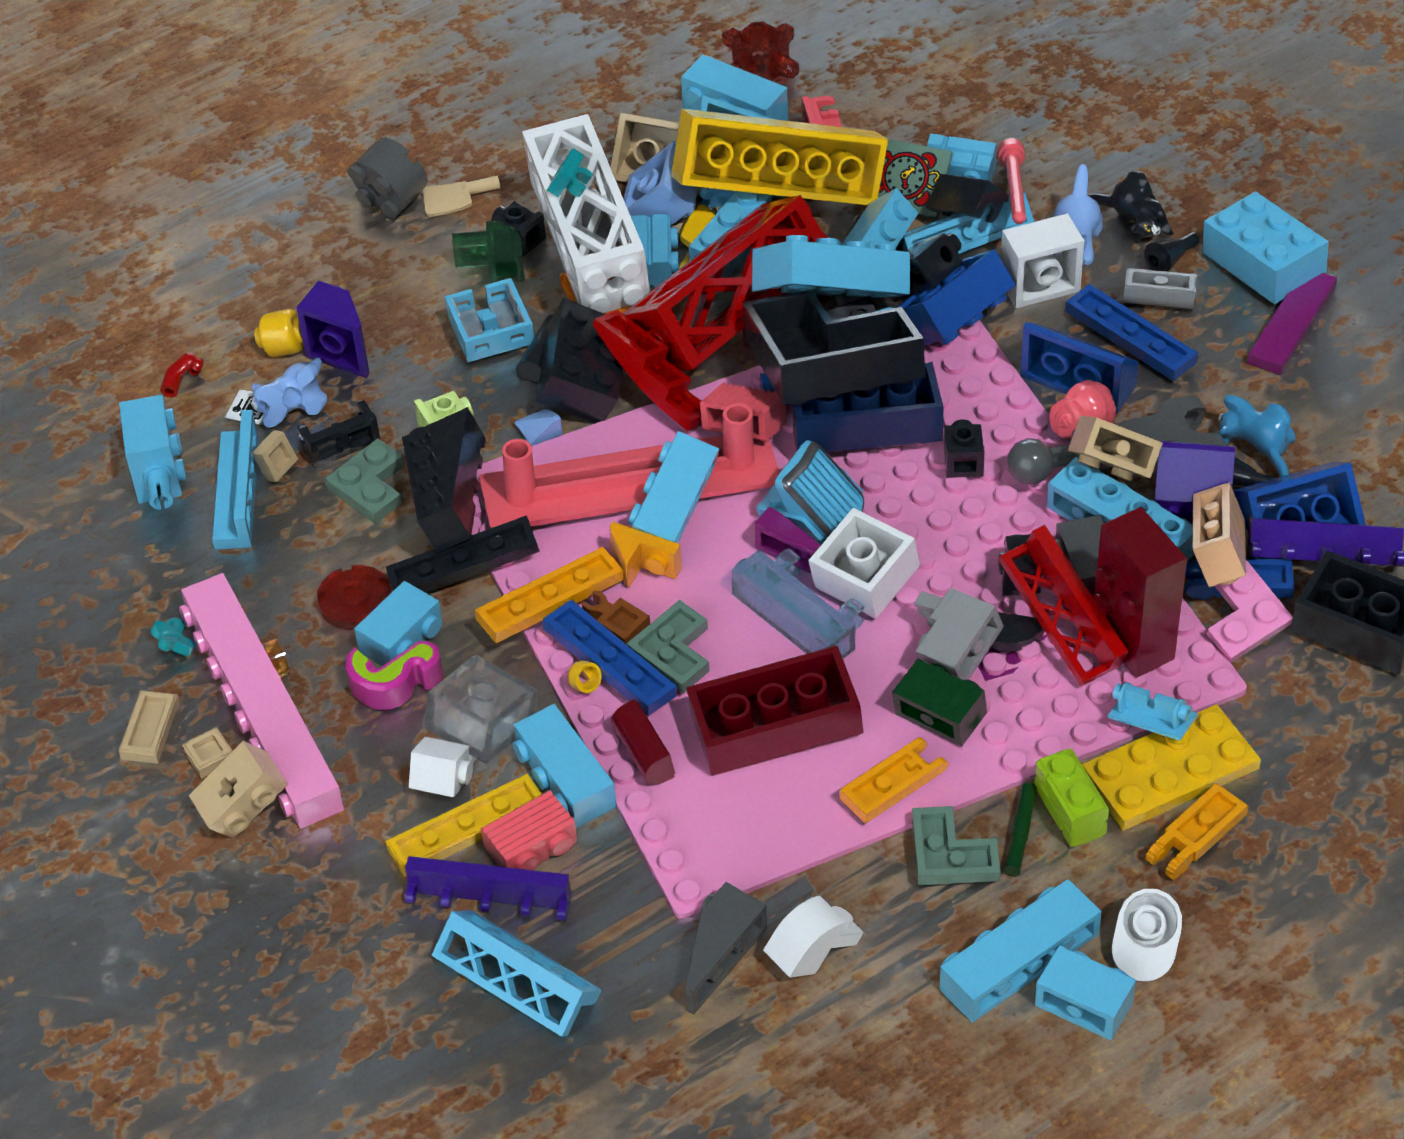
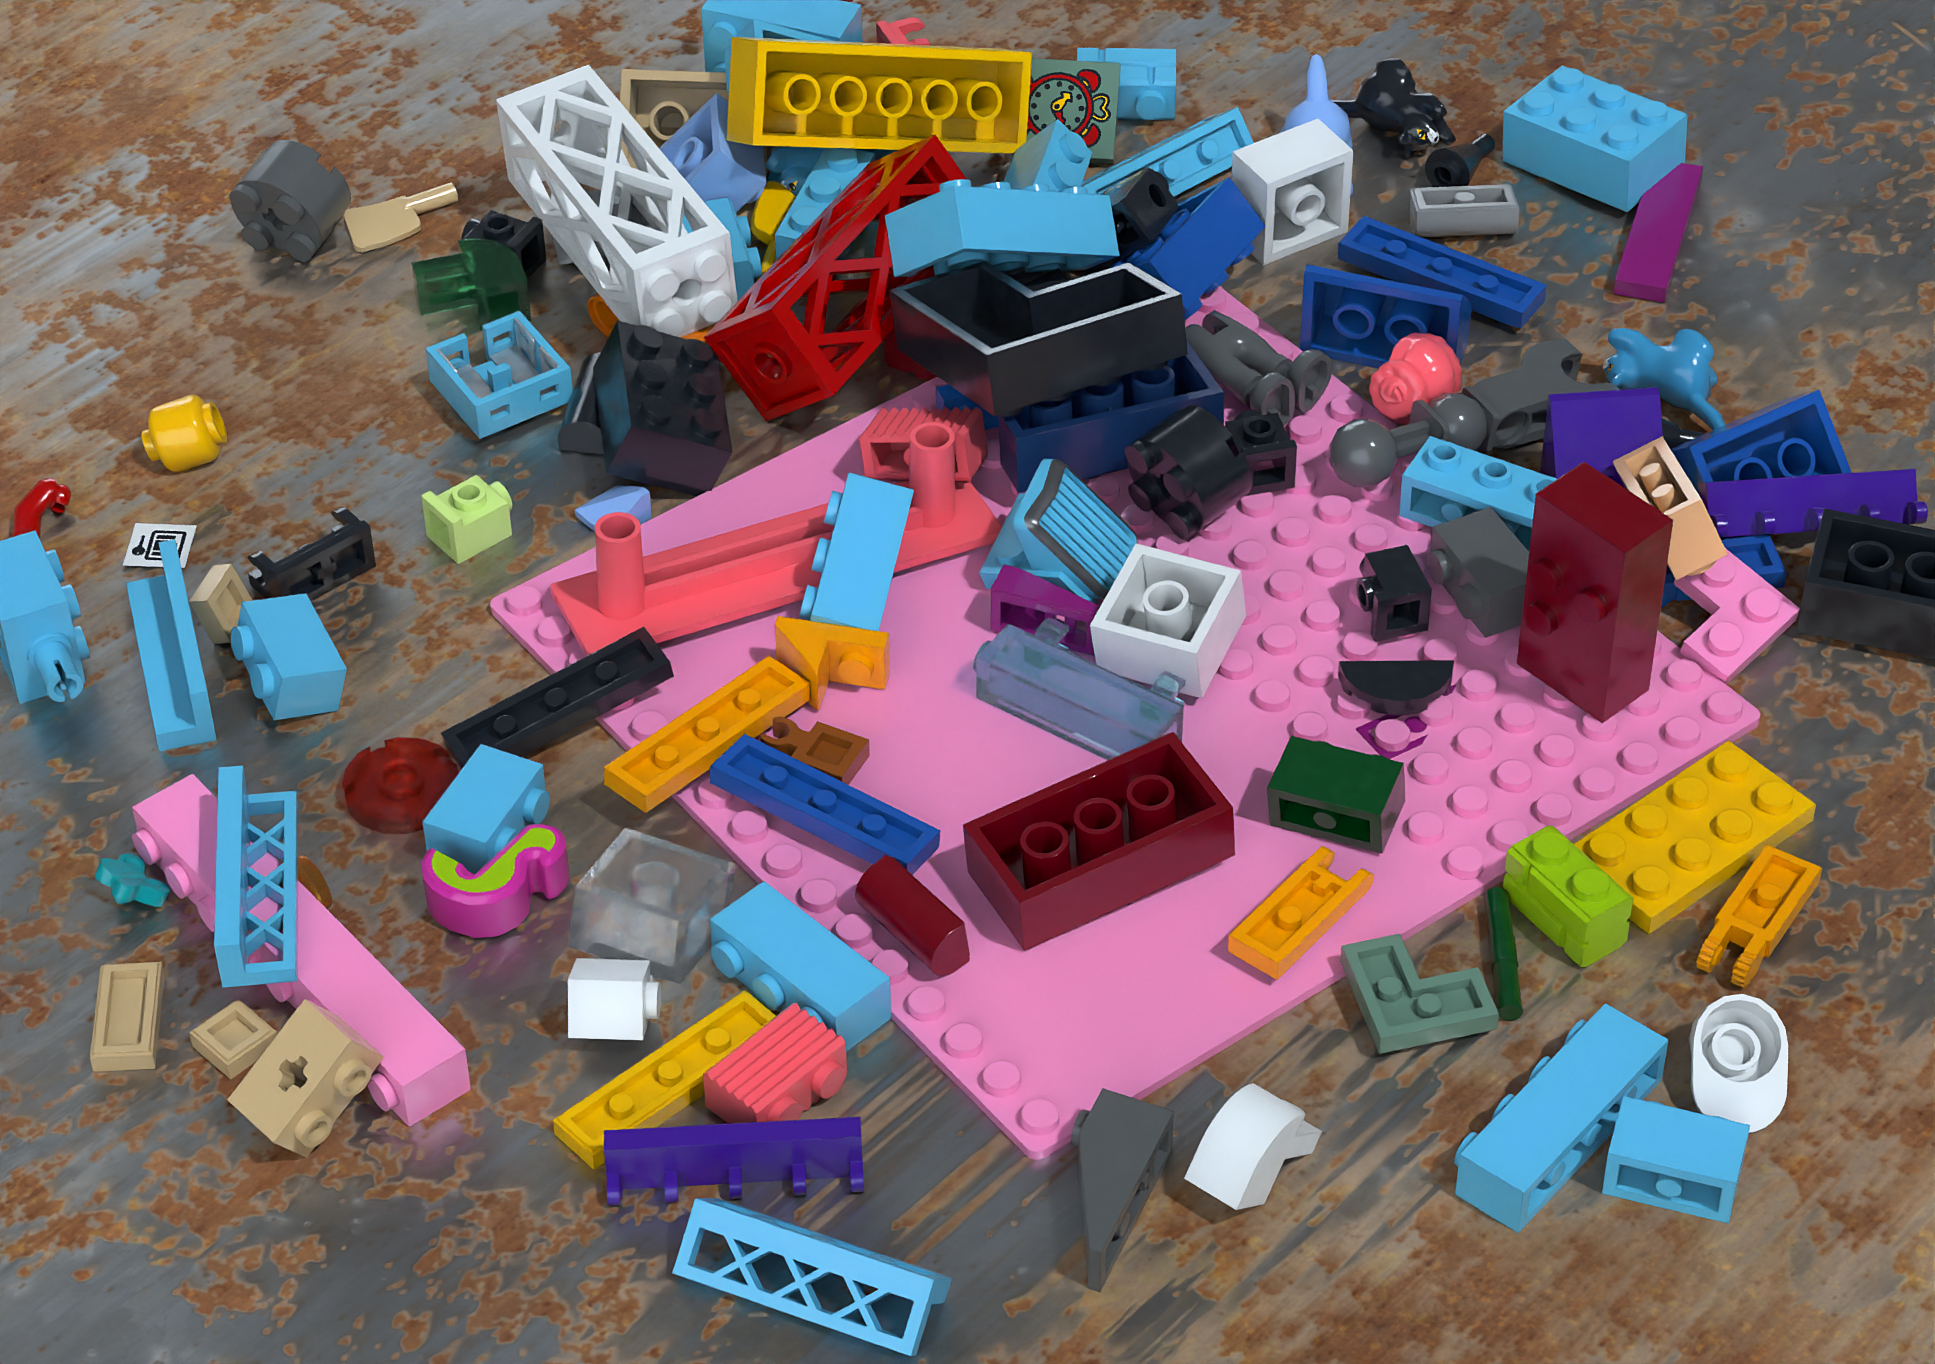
camera: 15 degrees left, 5 degrees down
light blue animal [251,358,327,428] -> none
dark purple slope [296,280,370,378] -> none
sand green plate [324,438,404,524] -> none
black wedge [402,407,486,553] -> none
teal tile [547,148,593,198] -> none
yellow hinge [567,660,602,693] -> none
red slope [593,310,702,432] -> none
sand green plate [626,600,710,694] -> none
light grey hinge [914,588,1004,680] -> none
black hinge [926,174,1009,223] -> none
coral piece [998,138,1026,224] -> none
red fence [998,525,1129,686] -> none
tan brick [1068,416,1163,481] -> none
medium azure hinge [1108,682,1198,741] -> none
none -> medium azure fence [214,765,299,988]
none -> medium azure brick [231,593,347,720]
none -> black brick [1125,405,1252,539]
none -> dark grey piece [1185,310,1333,426]

